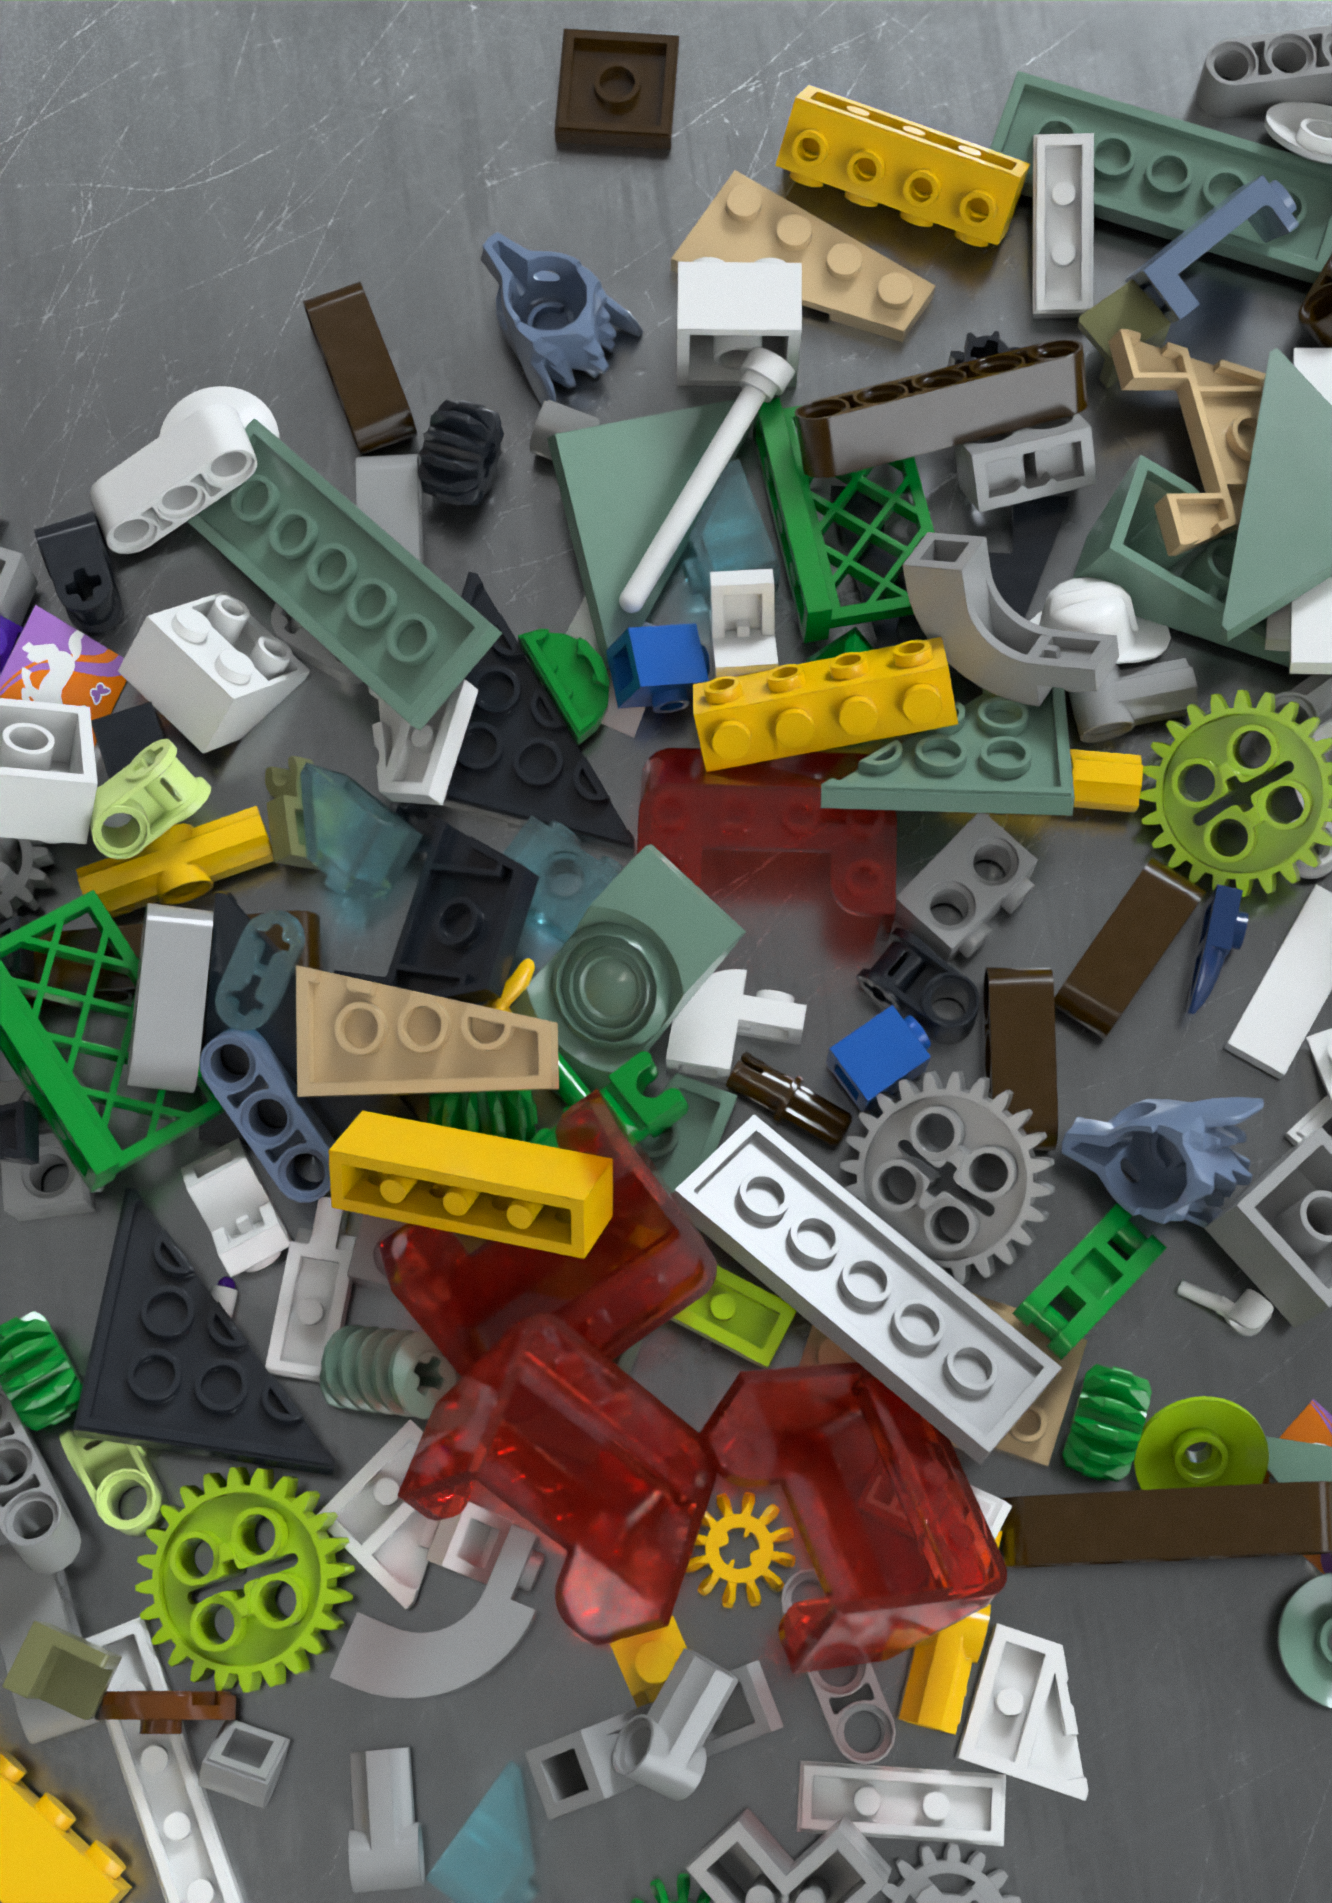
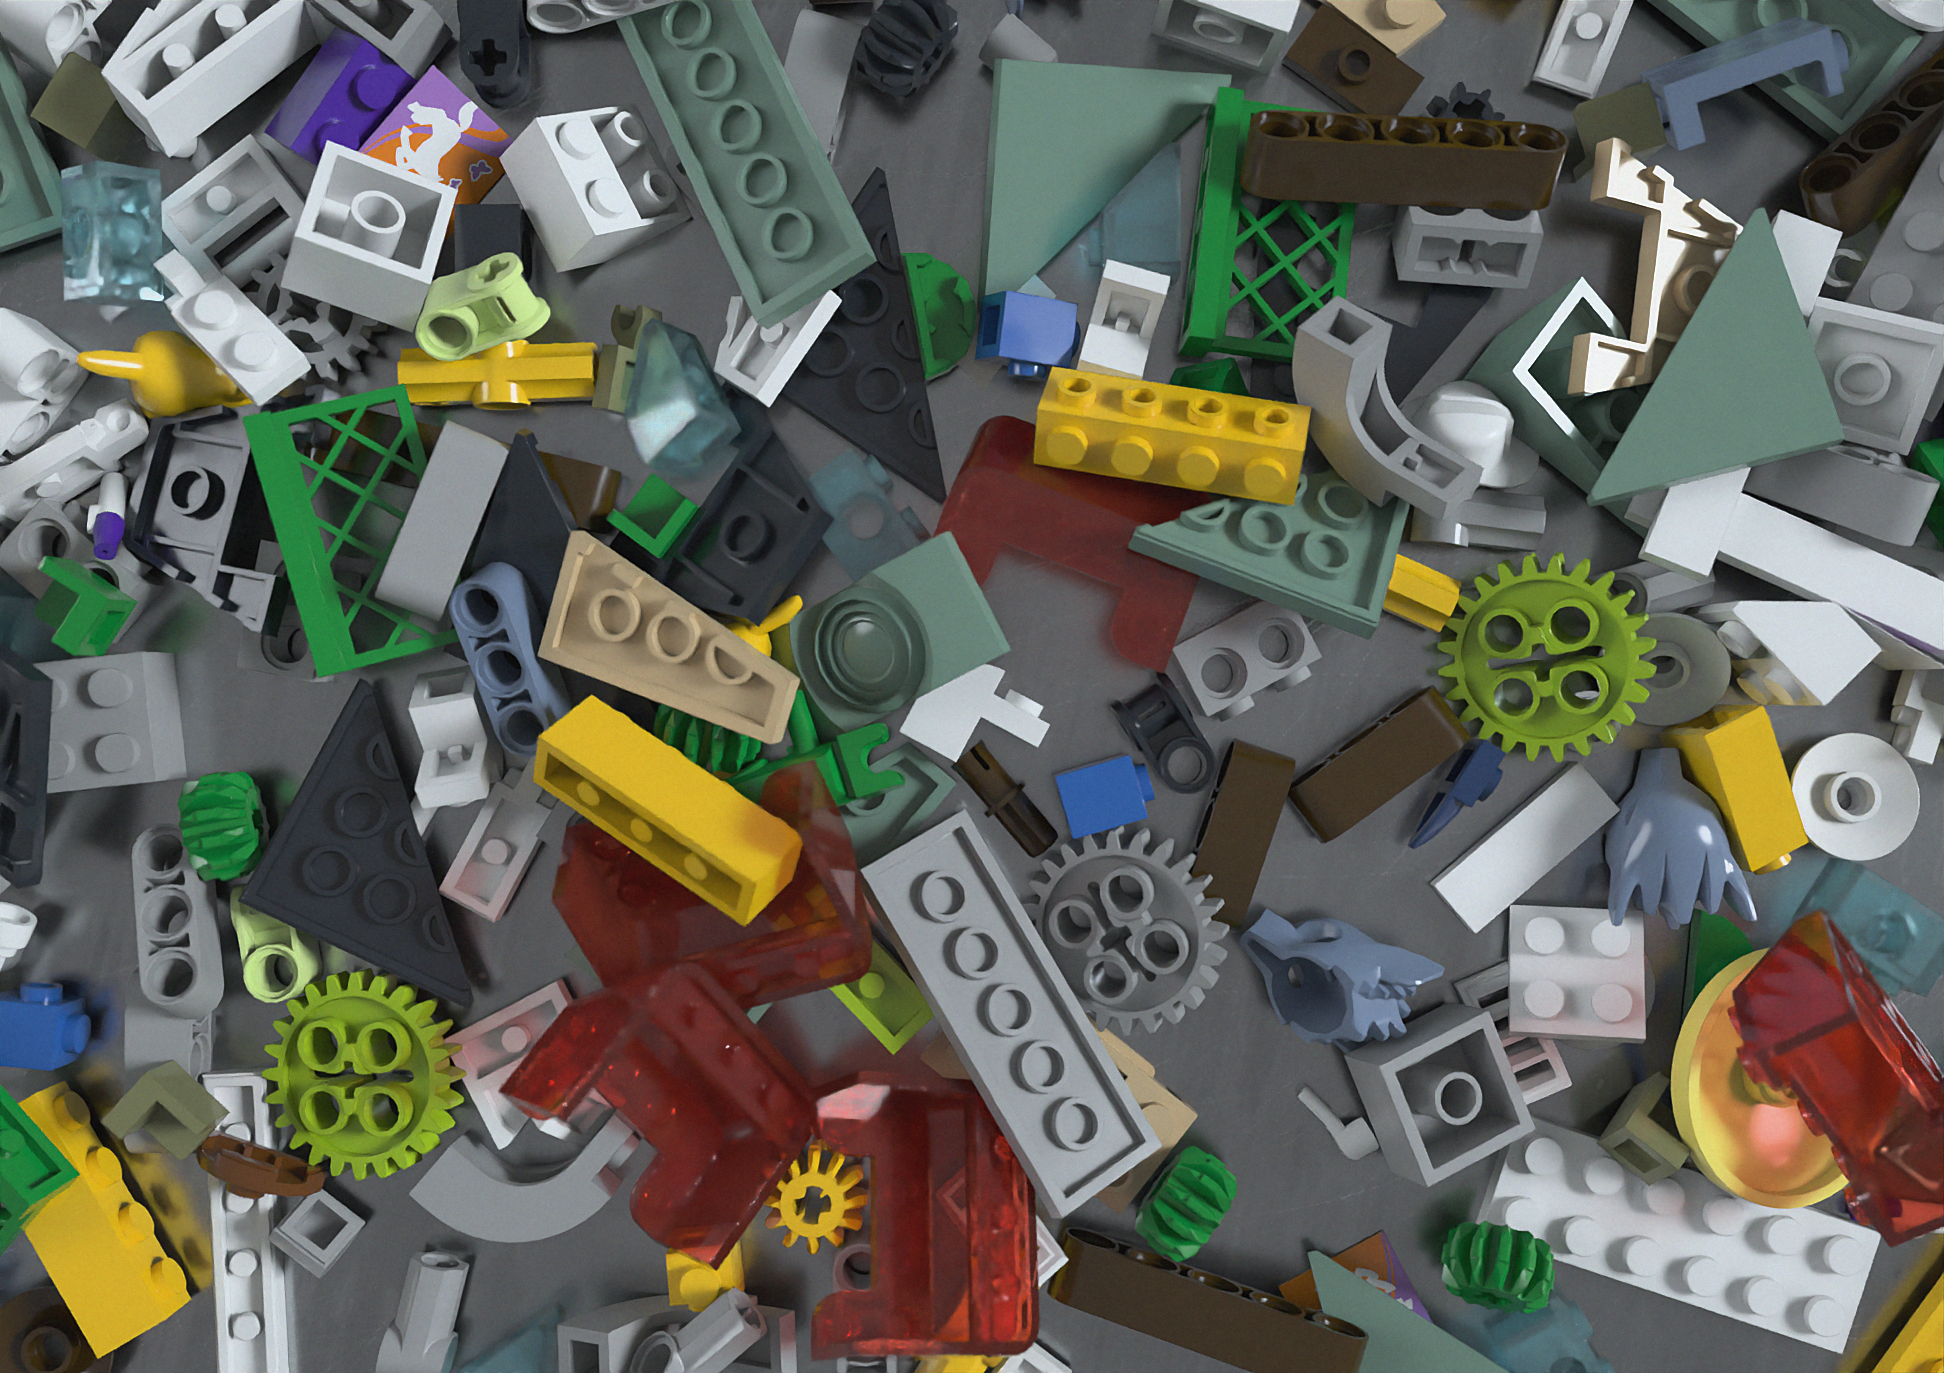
camera: 15 degrees right, 15 degrees up
clear light blue beam [215,910,306,1031] -> none
sand green piece [320,1325,459,1419] -> none
white piece [619,347,795,613] -> none
green plate [1012,1203,1167,1360] -> none
lime dish [1133,1396,1269,1490] -> none
none -> green panel [606,472,700,559]
none -> dark brown plate [1282,4,1425,116]

